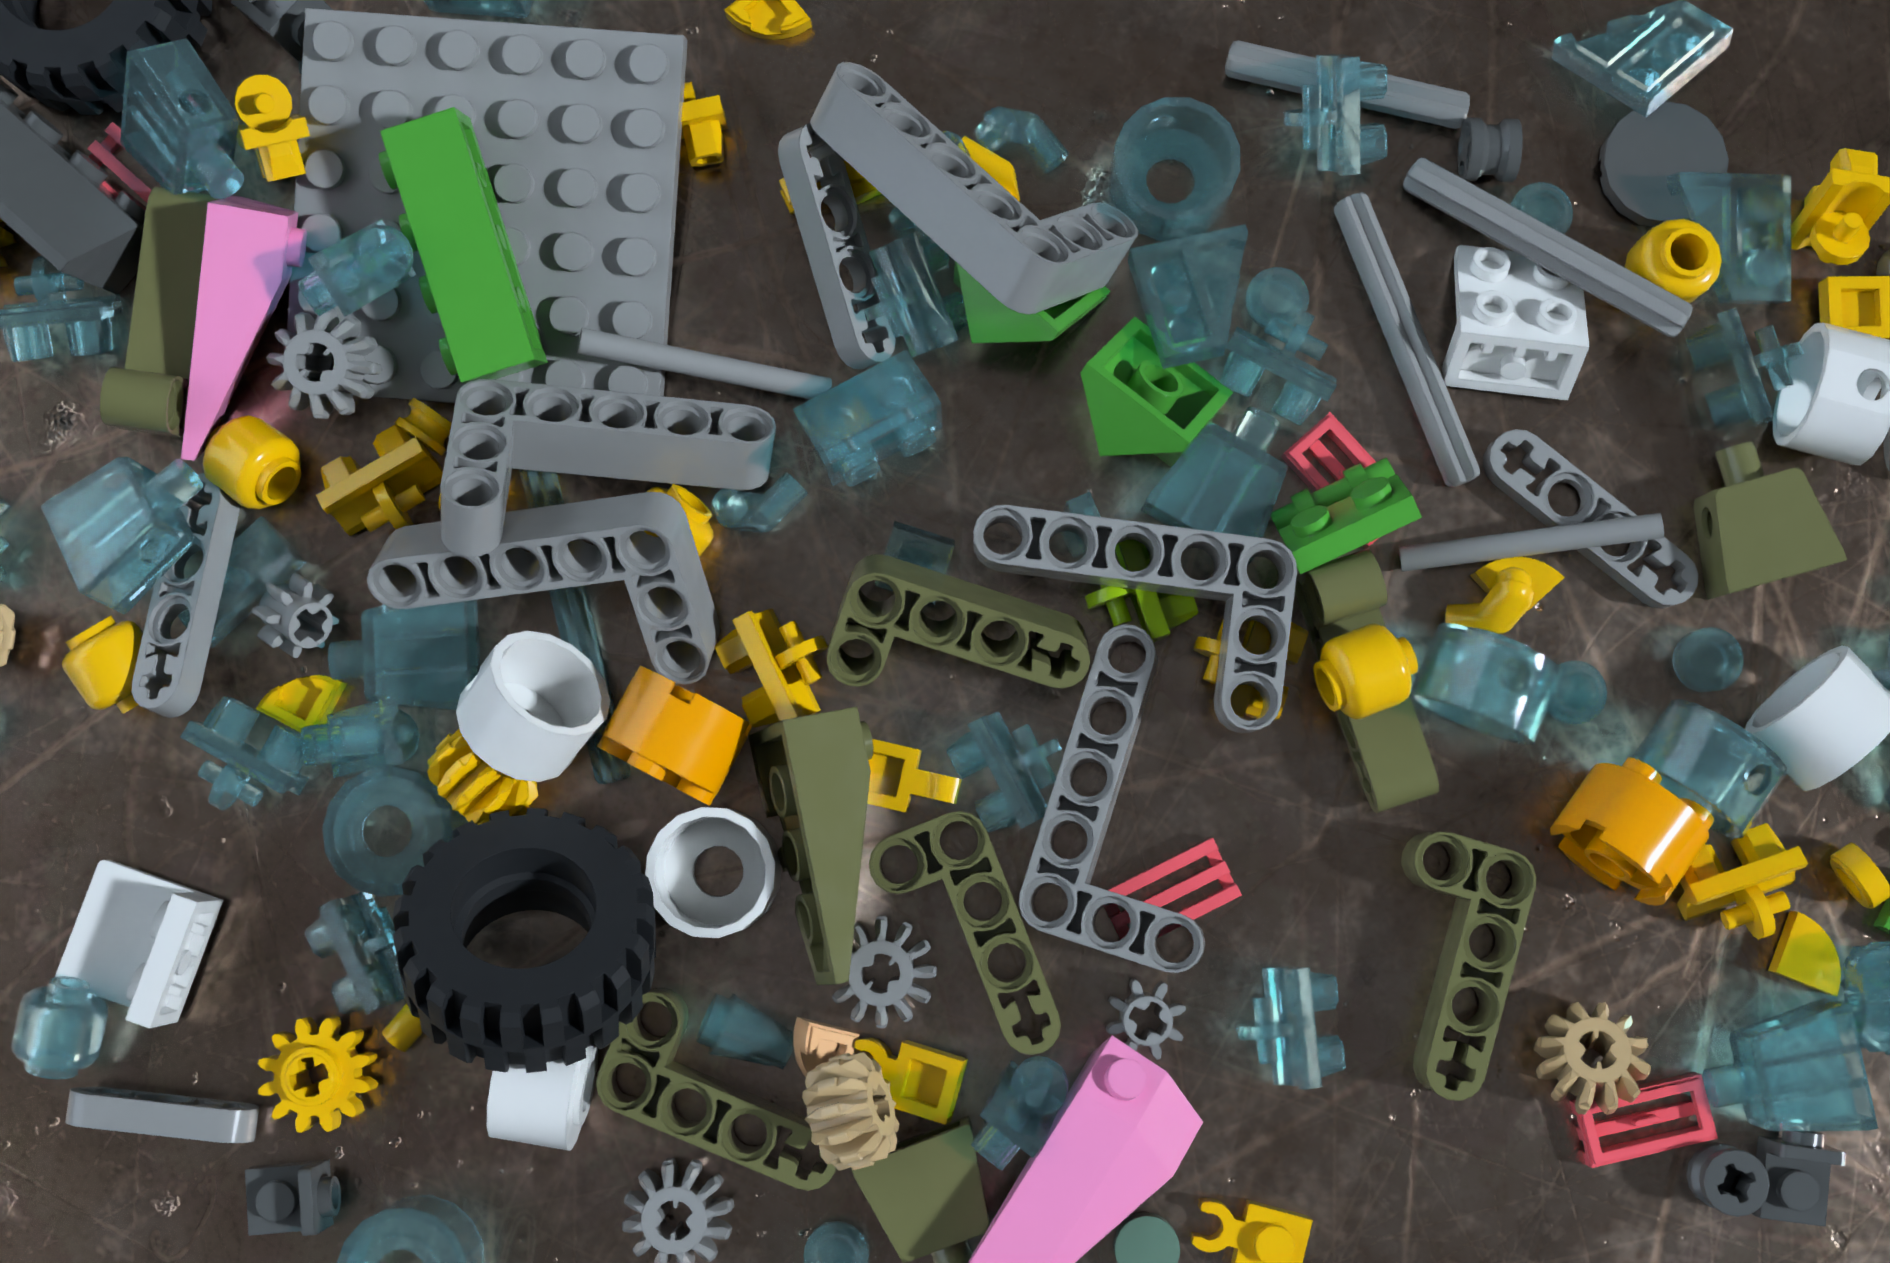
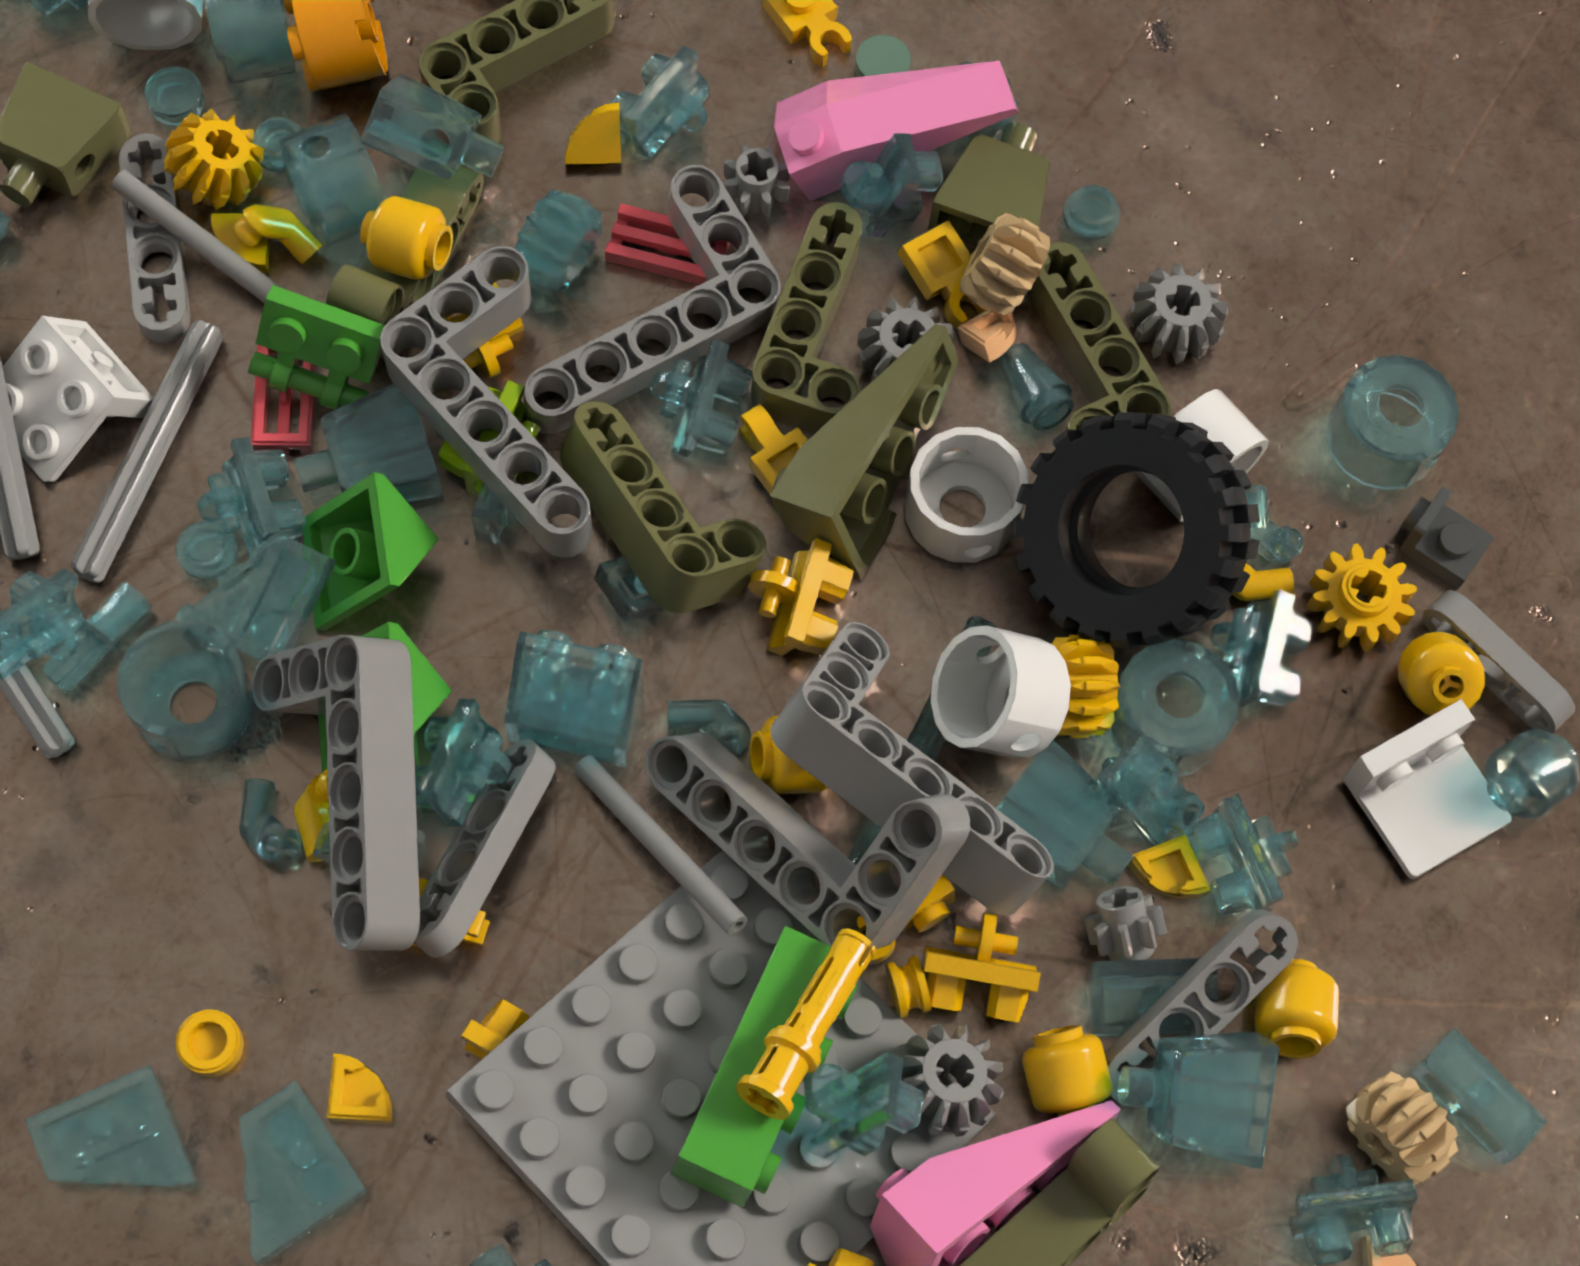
camera: 150 degrees left, 15 degrees down
light orange brick [597,666,753,806] -> none
none -> clear light blue axle [43,581,152,692]
none -> yellow gear [163,108,265,211]
none -> clear light blue torso [359,74,505,179]
none -> clear light blue gear [514,189,602,292]
none -> yellow tile [565,102,621,164]
none -> yellow pin [736,929,876,1120]
none -> clear light blue arm [1245,485,1303,564]
none -> yellow head [1397,632,1485,716]

